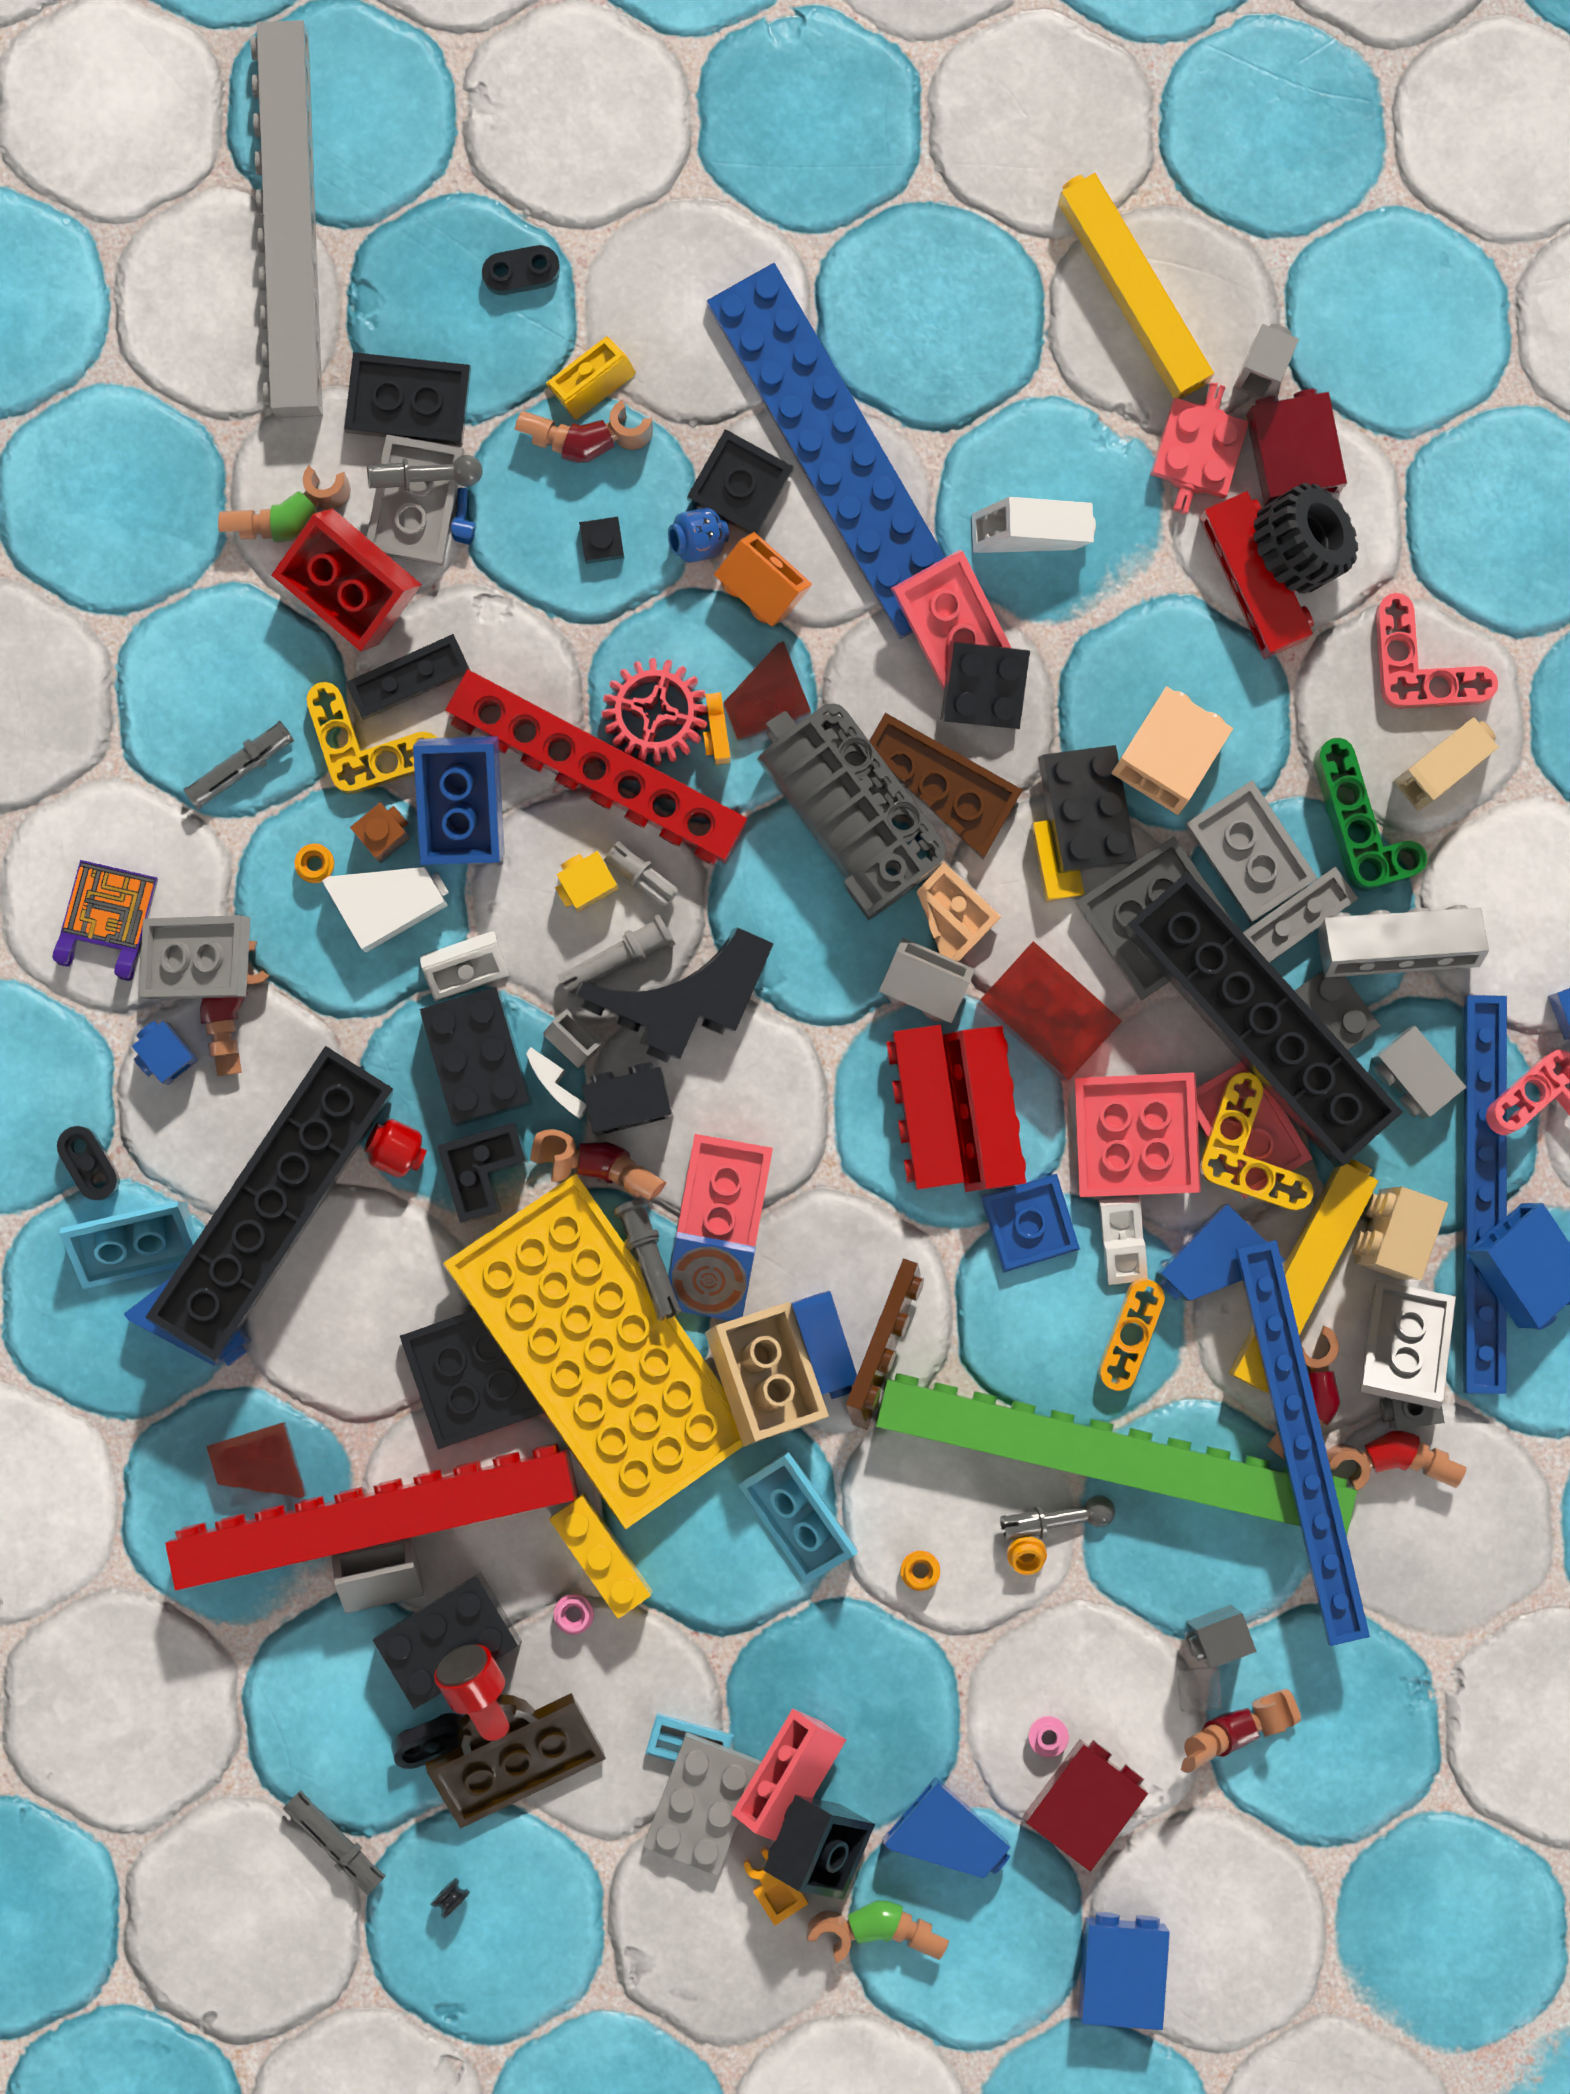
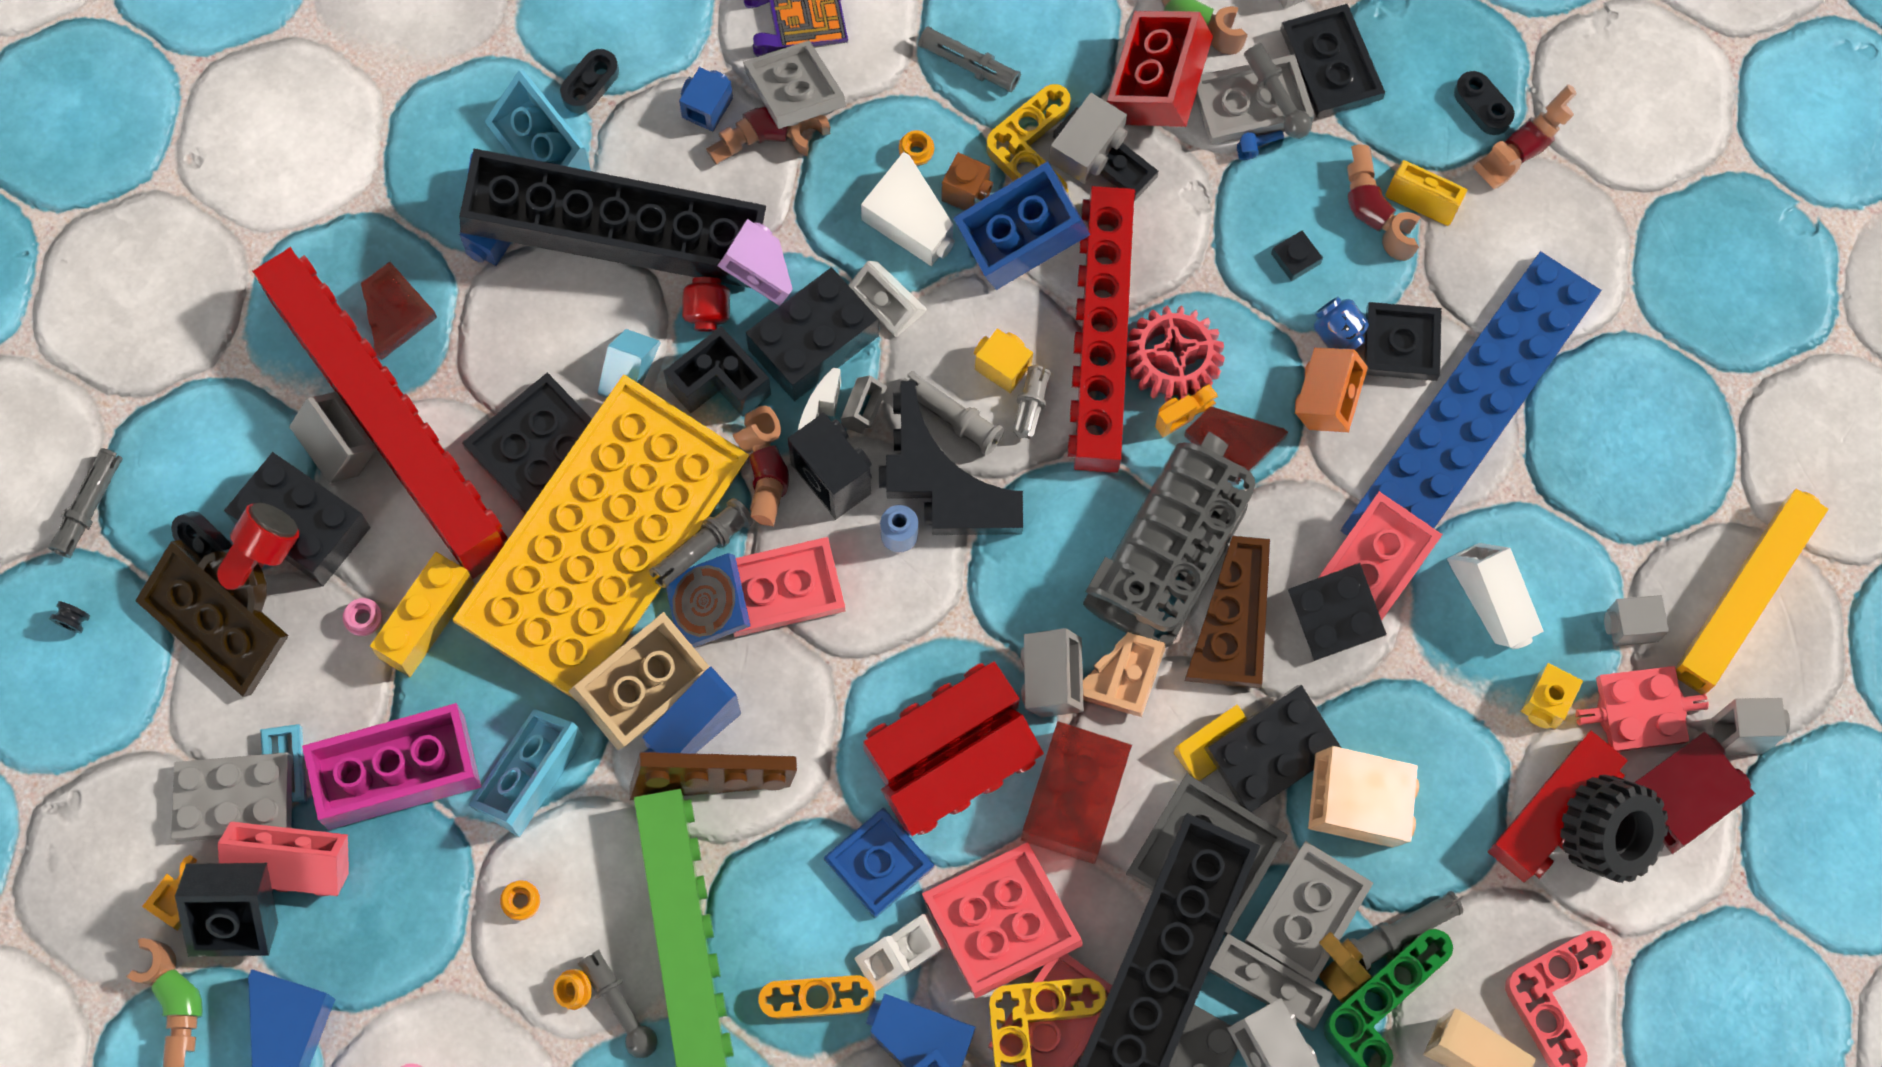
camera: 70 degrees right, 15 degrees down
none -> dark pink brick [302,703,482,830]
none -> medium azure slope [598,329,661,398]
none -> lavender slope [718,219,793,306]
none -> medium blue brick [880,505,918,552]
none -> light grey piece [1049,93,1128,184]
none -> pearl gold bracket [1319,932,1373,1003]
none -> dark grey pin [1349,891,1464,971]
none -> nougat piece [1473,84,1577,189]
none -> yellow brick [1520,663,1583,729]
none -> light grey brick [1604,595,1669,646]

